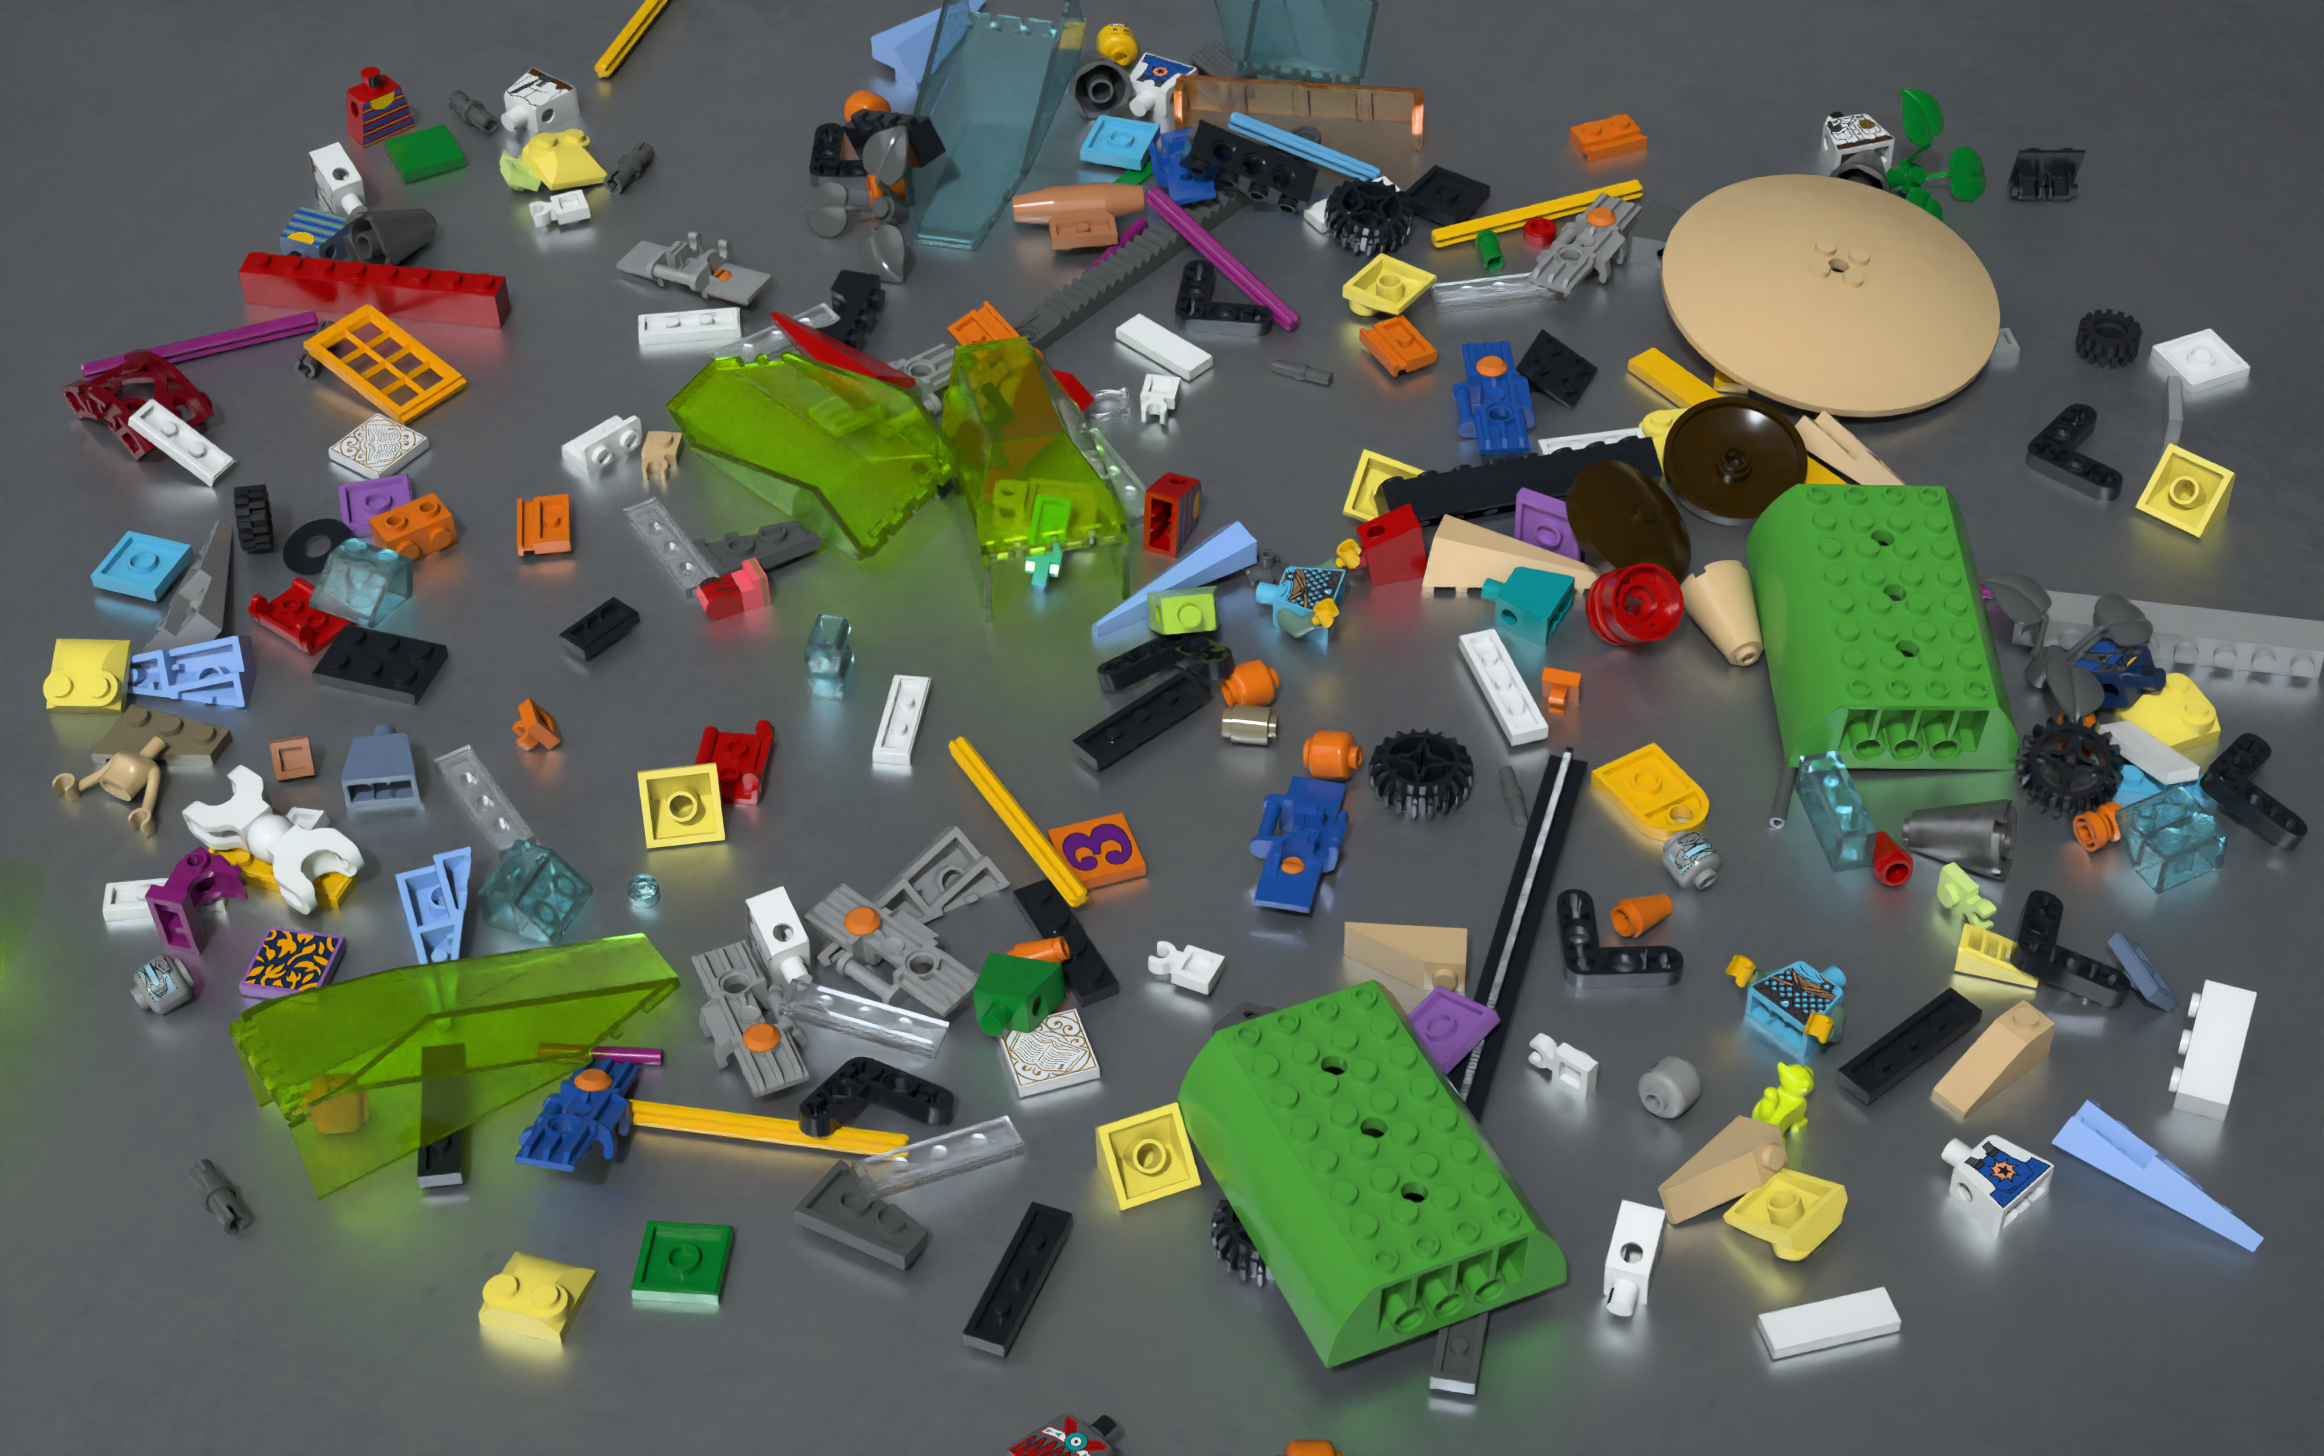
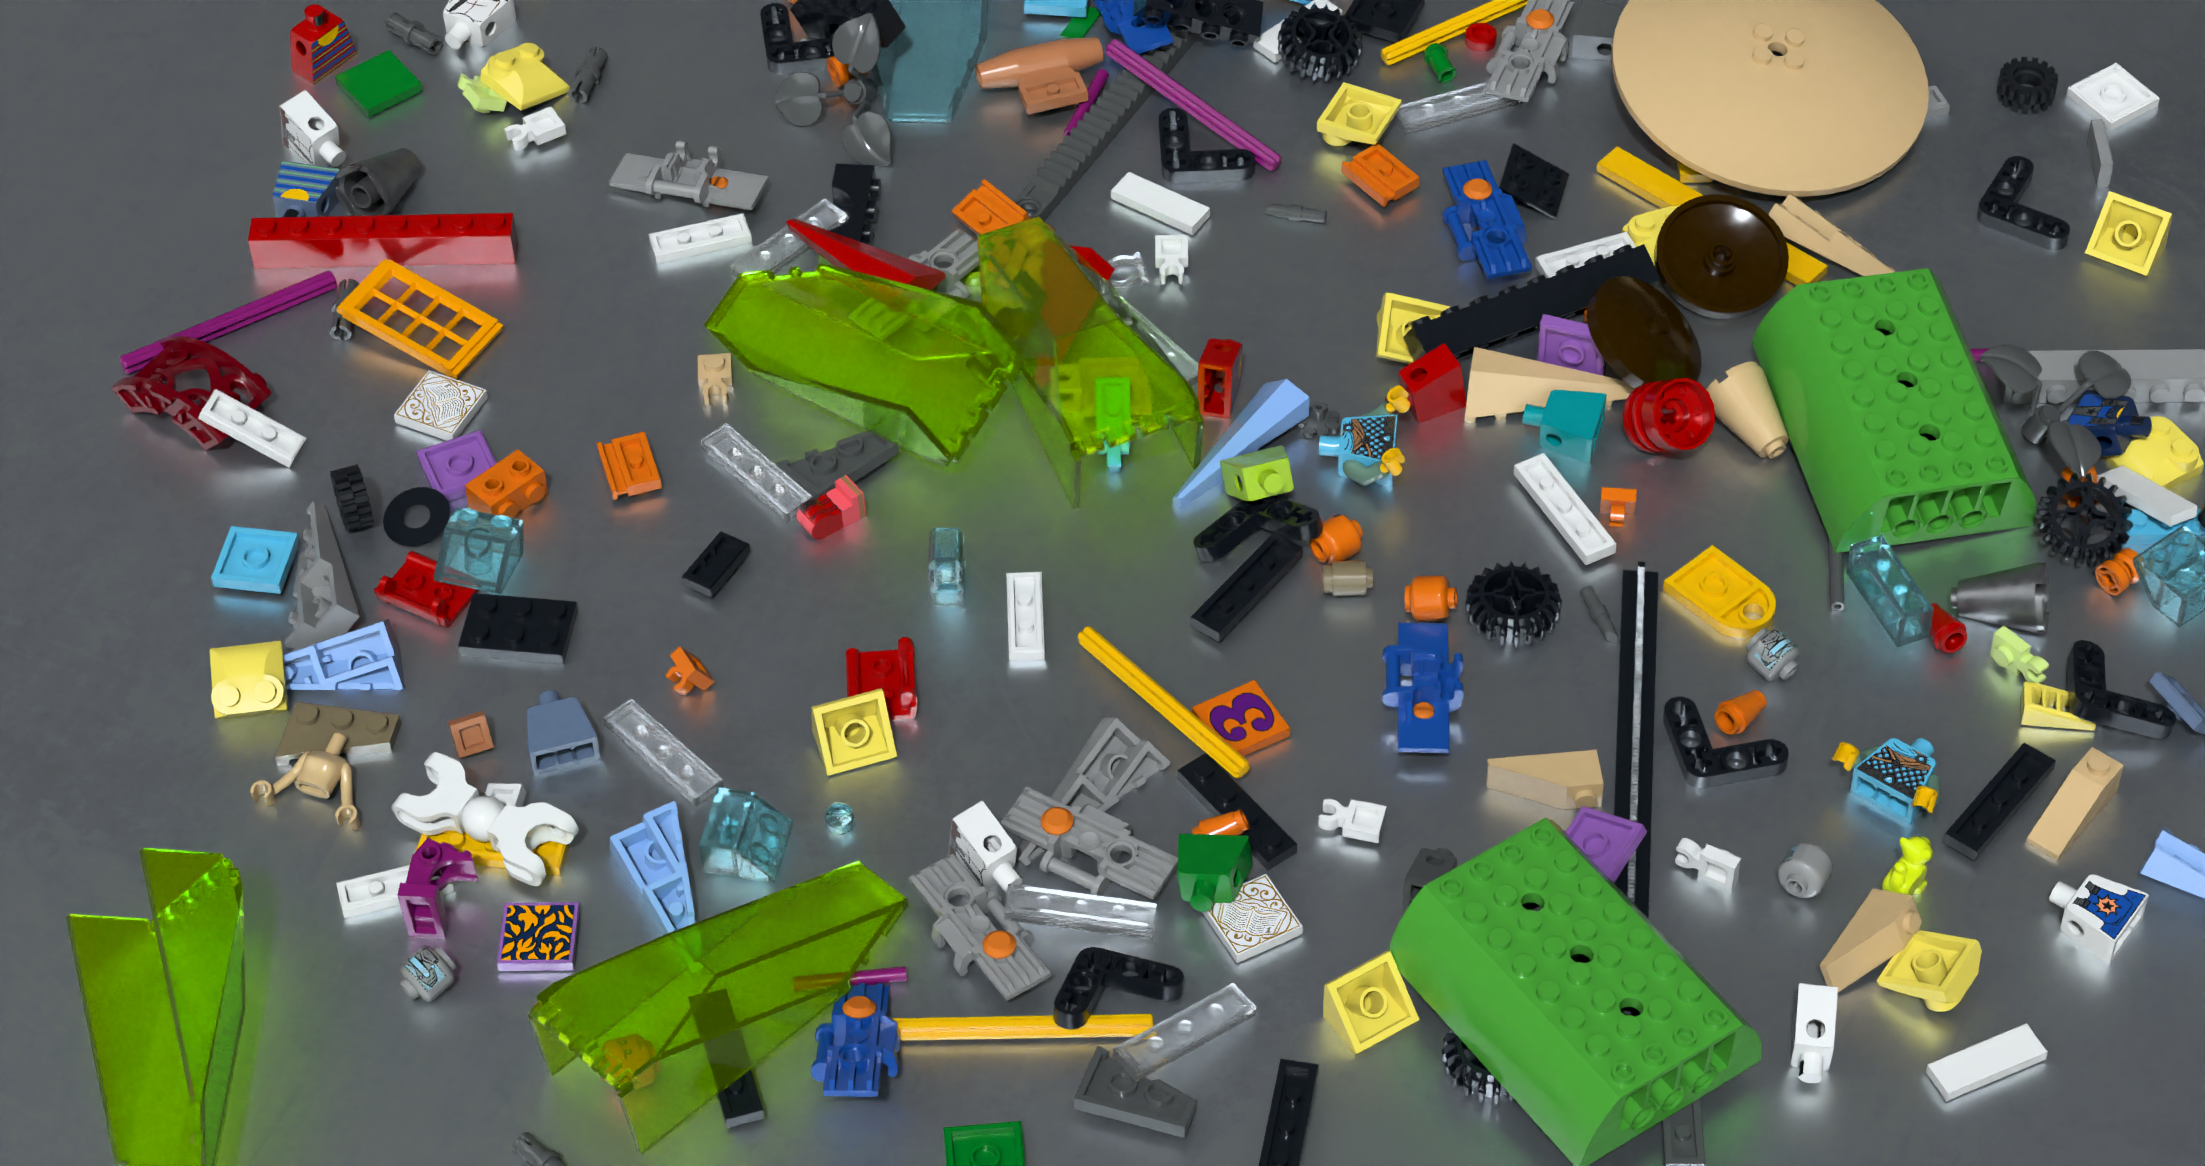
camera: 10 degrees left, 5 degrees up
white bracket [561,415,644,476] -> none

